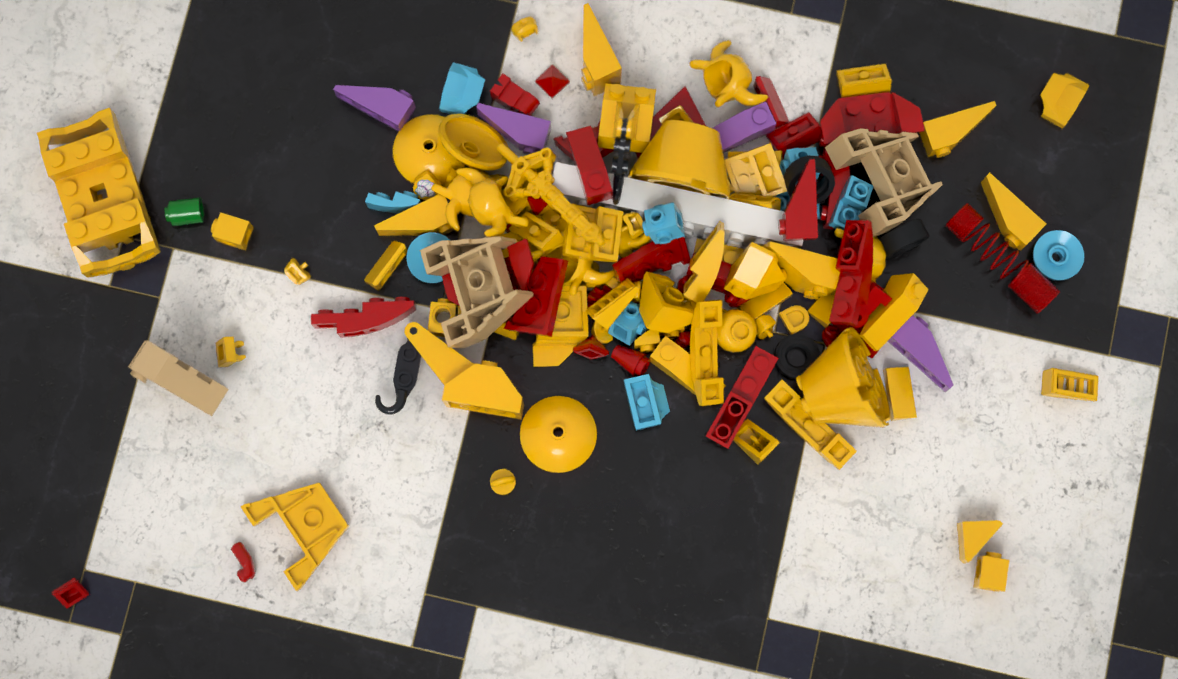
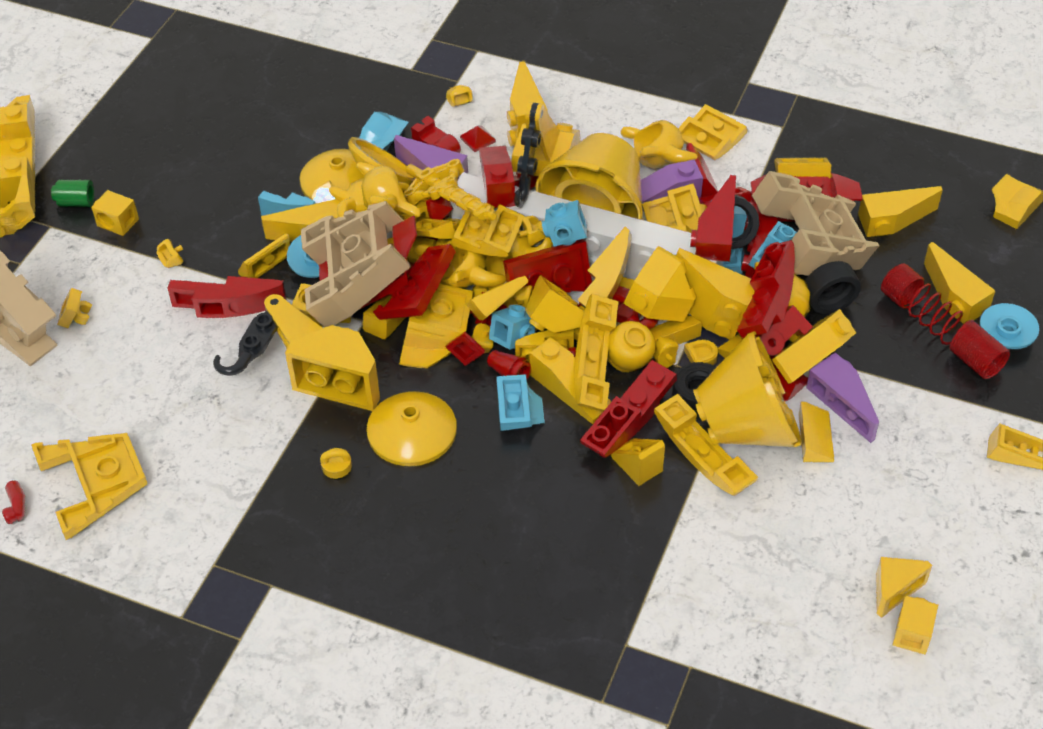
camera: 10 degrees right, 30 degrees down
medium lavender slope [333,85,416,131] -> none
none -> yellow slope [678,104,747,160]

